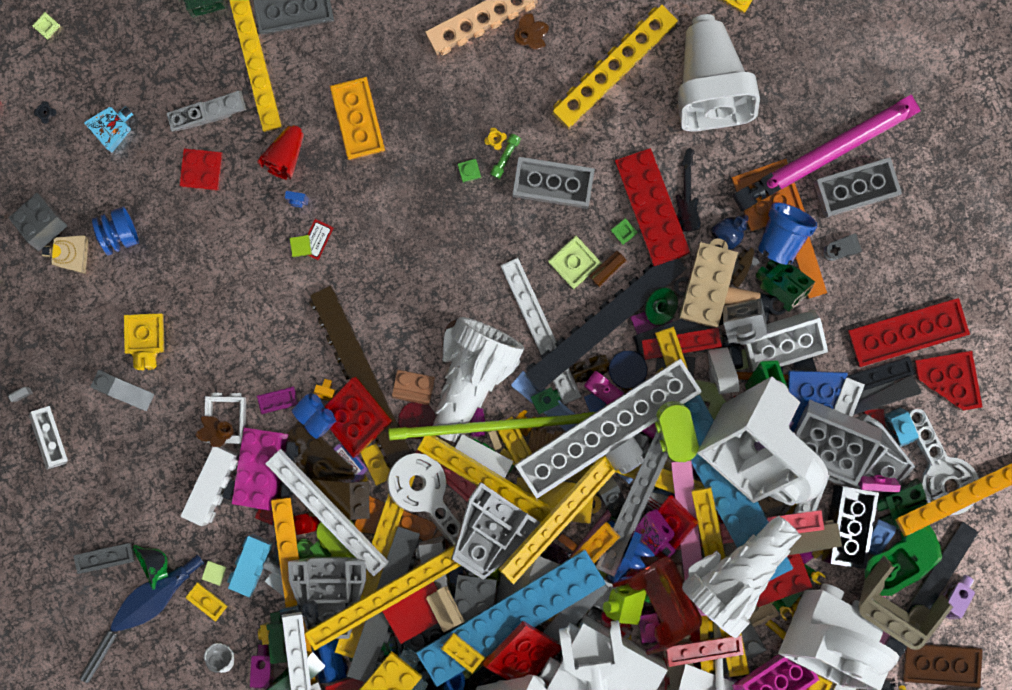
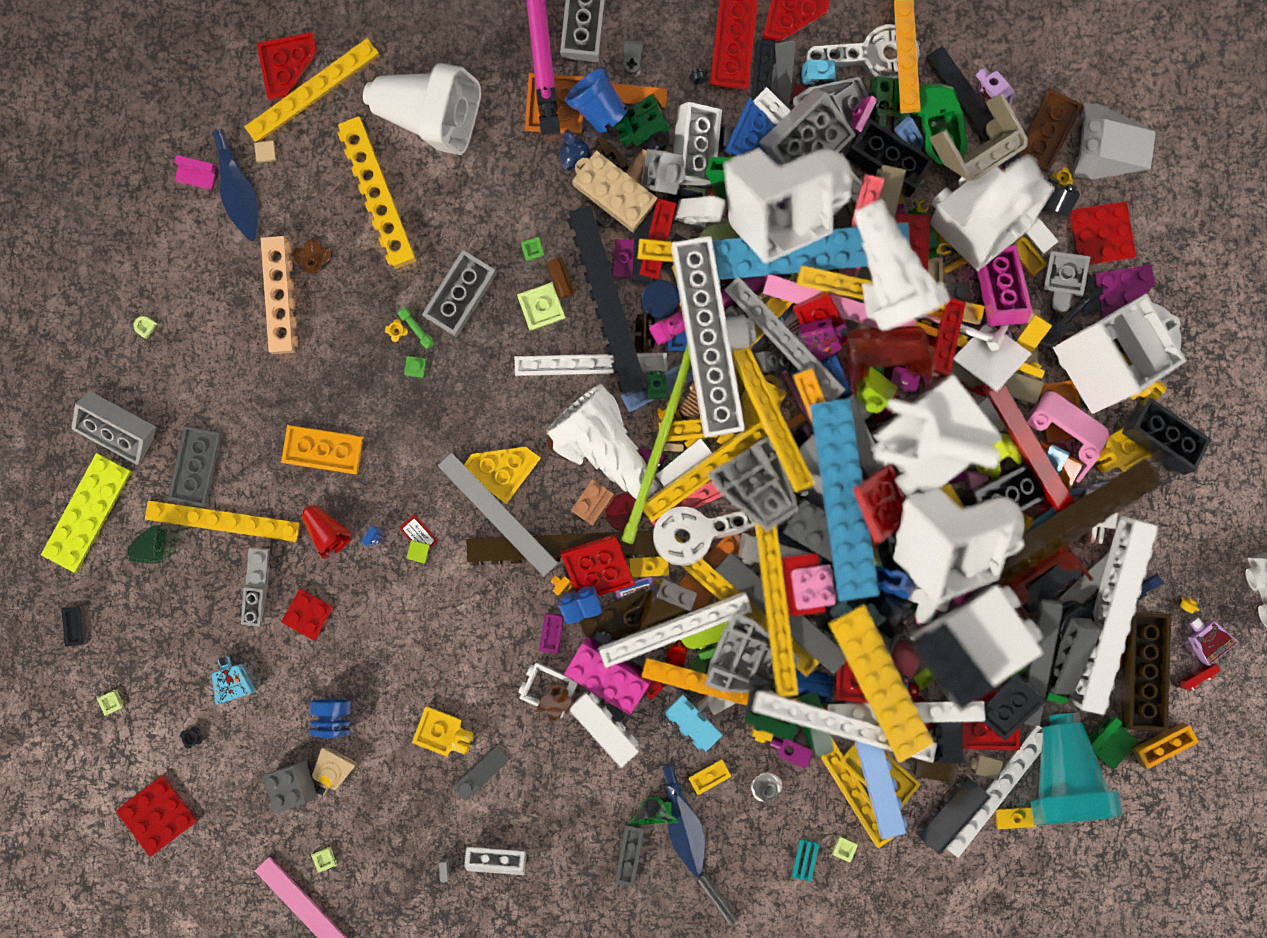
camera: 70 degrees left, 0 degrees up
yellowish green tile [202,561,227,586] -> none
tan panel [426,586,465,632] -> none
yellow plate [441,632,485,673] -> none
red plate [615,148,690,266] -> none
blue tile [618,532,654,573] -> none
dark green dish [645,288,678,325] -> none
lime brick [655,401,699,462] -> none
black piece [676,148,701,233] -> none
none -> light grey tile [438,452,558,577]
none -> yellow plate [464,447,541,504]
none -> black plate [689,68,708,85]
none -> bright pink bracket [791,565,837,609]

